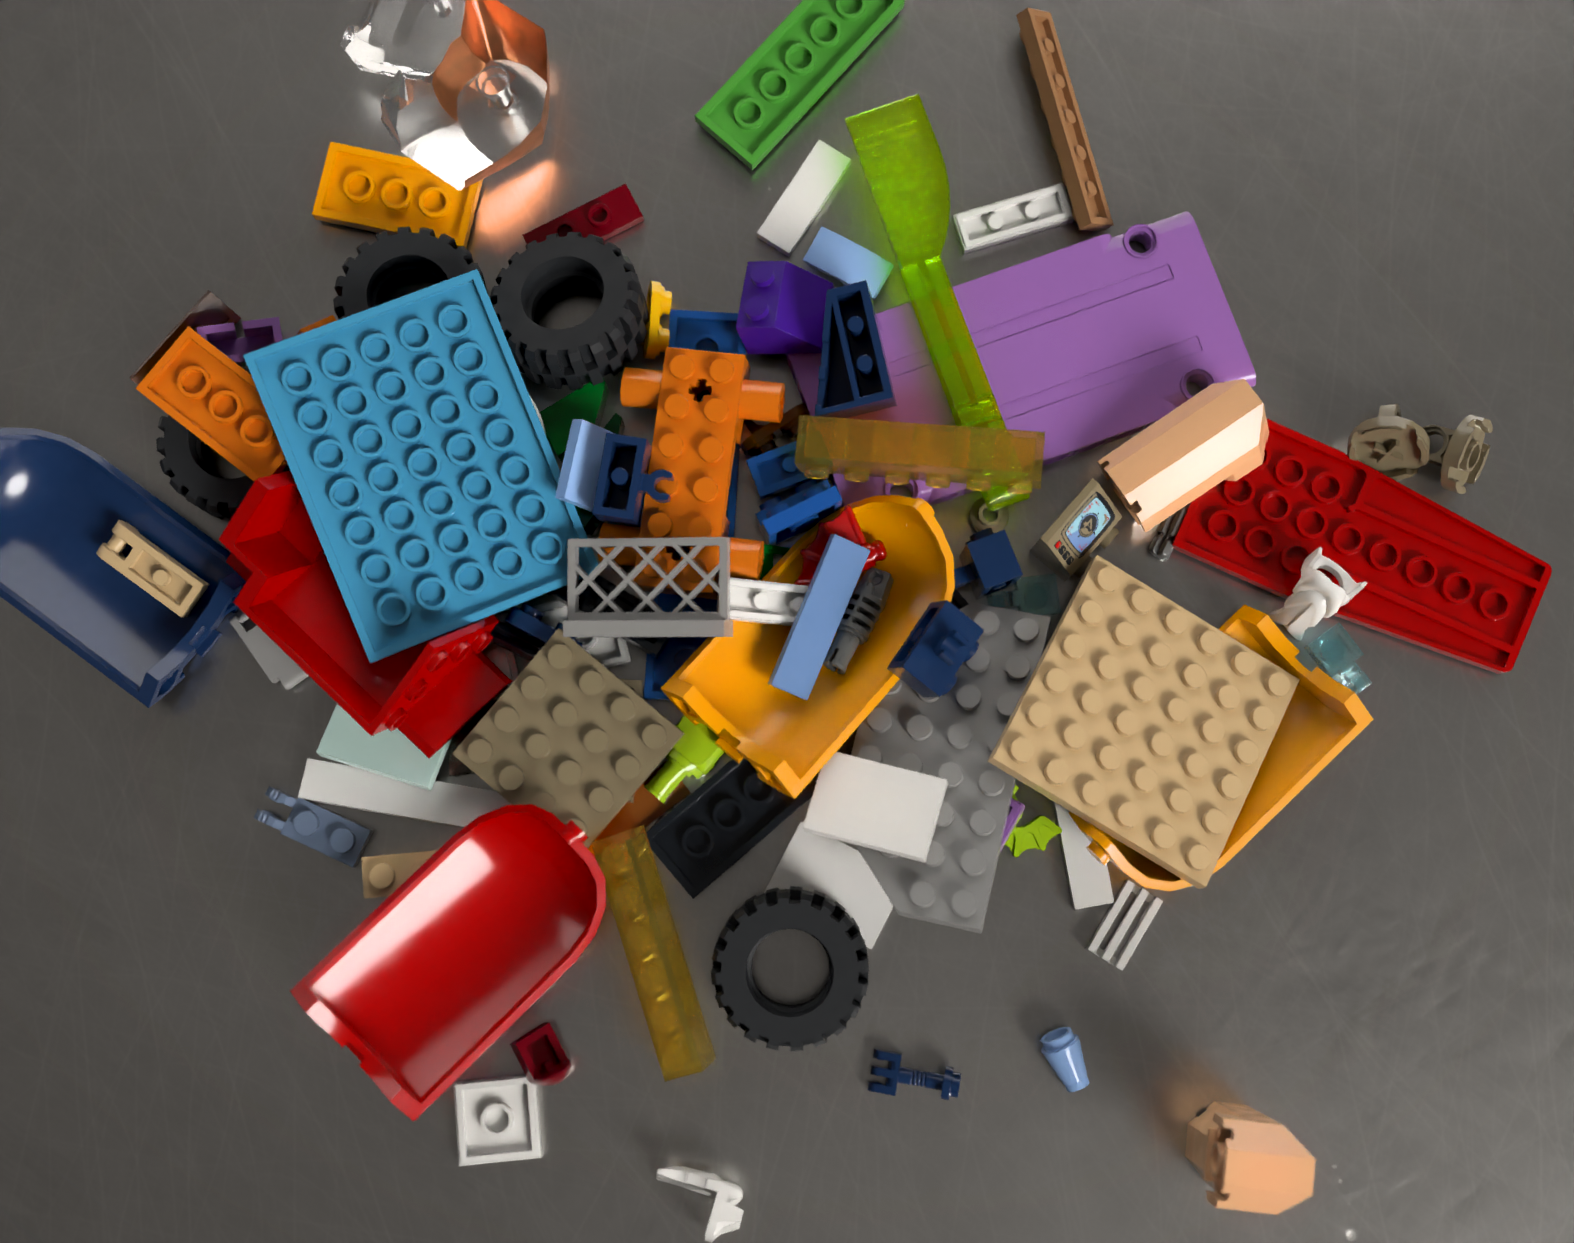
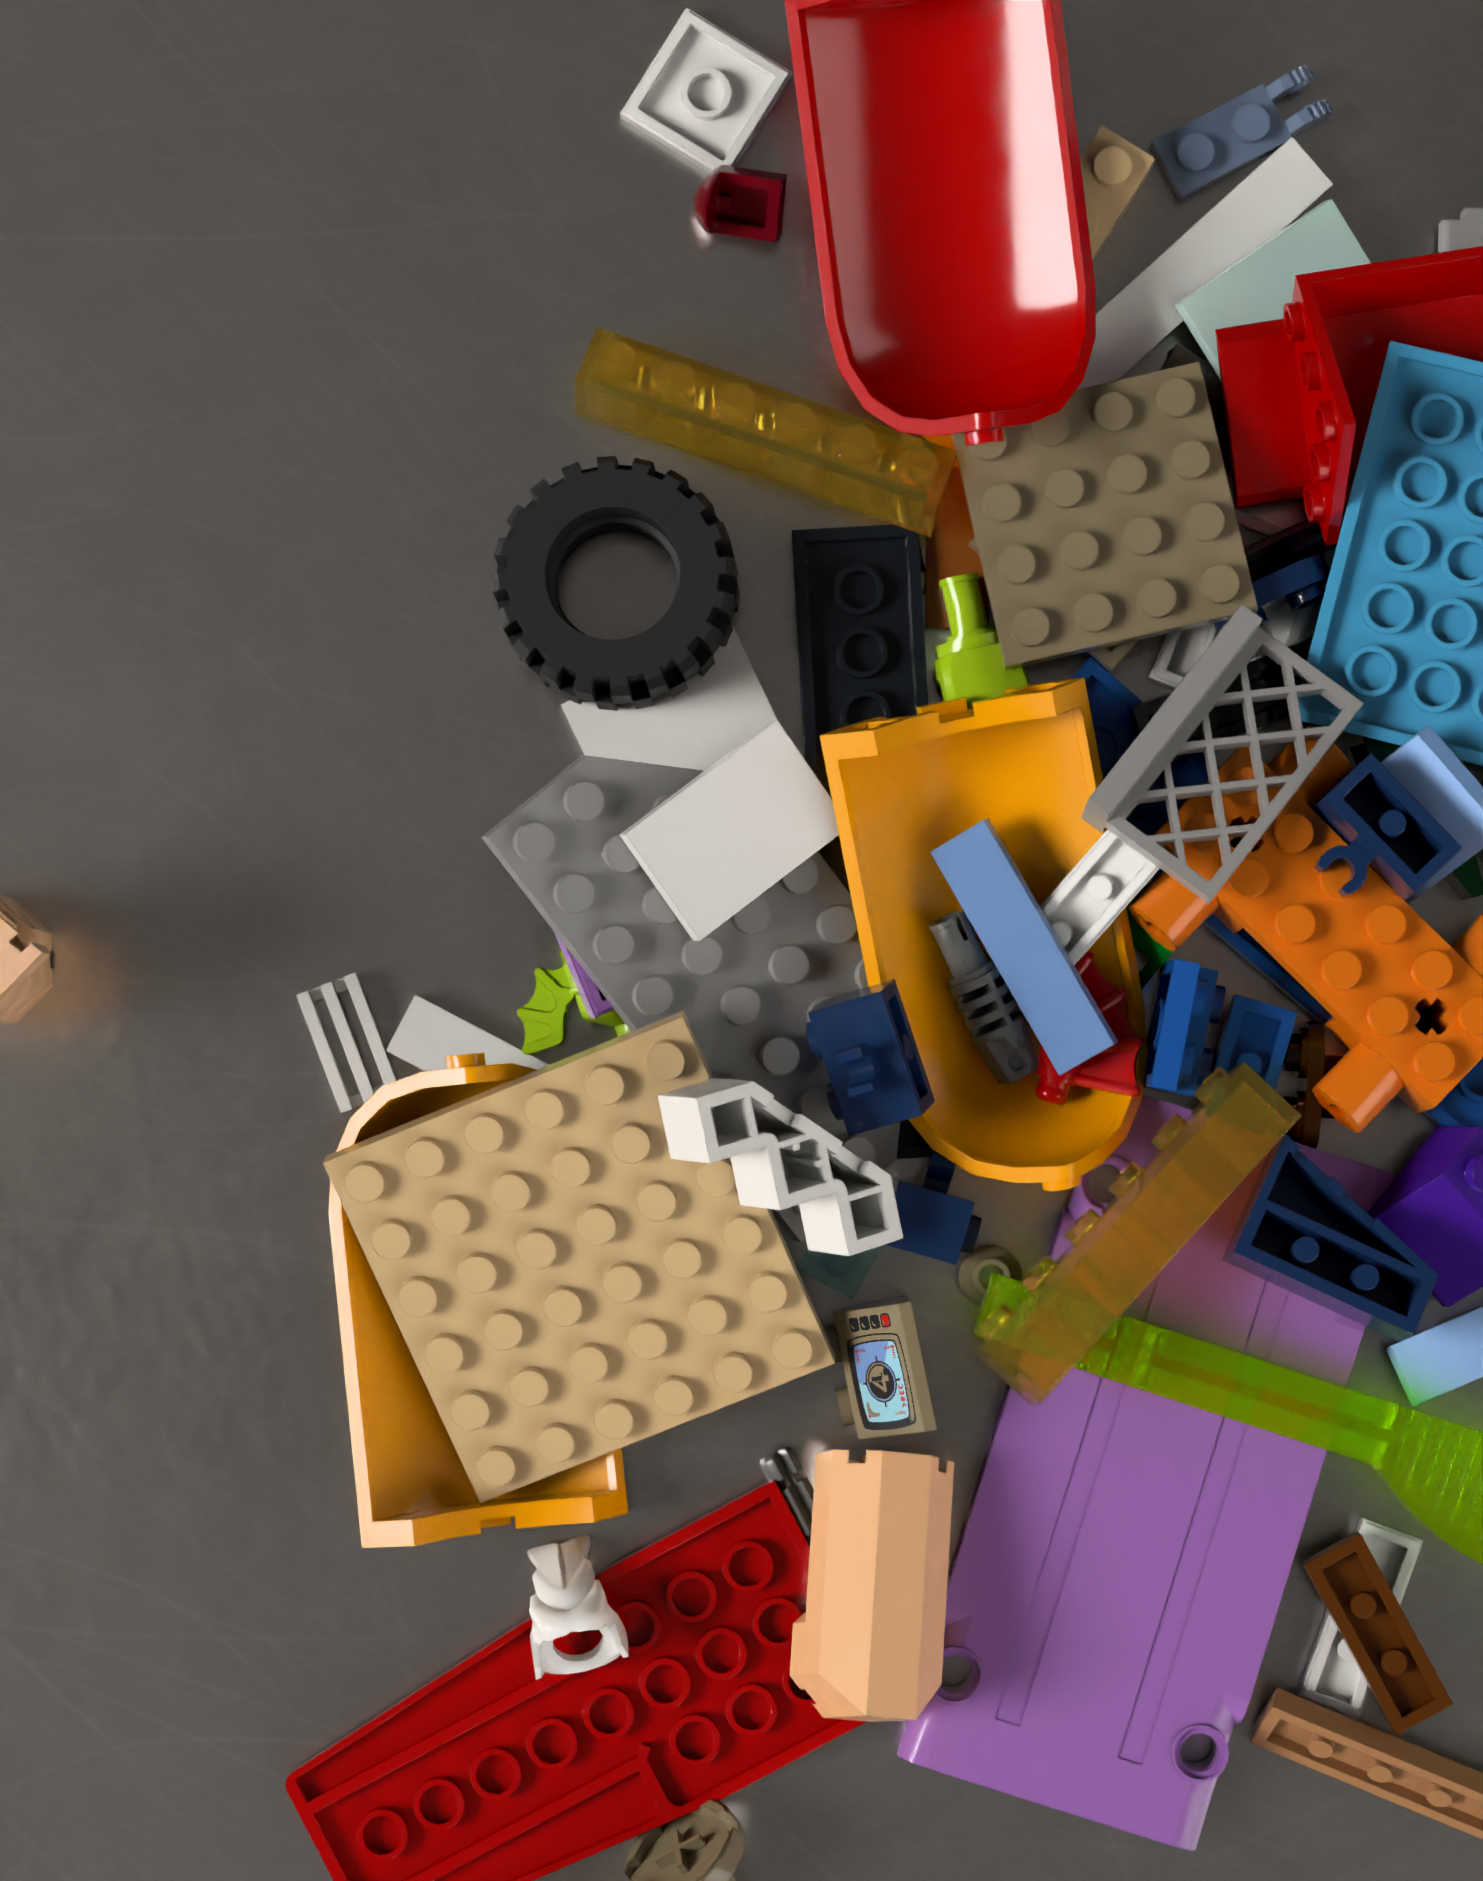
camera: 130 degrees right, 5 degrees up
white hair [656,1166,744,1243] -> none
dark blue hinge [868,1049,961,1101] -> none
light blue cone [1041,1027,1090,1092] -> none
clear light blue plate [1304,622,1372,693] -> none
none -> white brick [658,1078,903,1256]
none -> reddish brown plate [1301,1531,1454,1735]

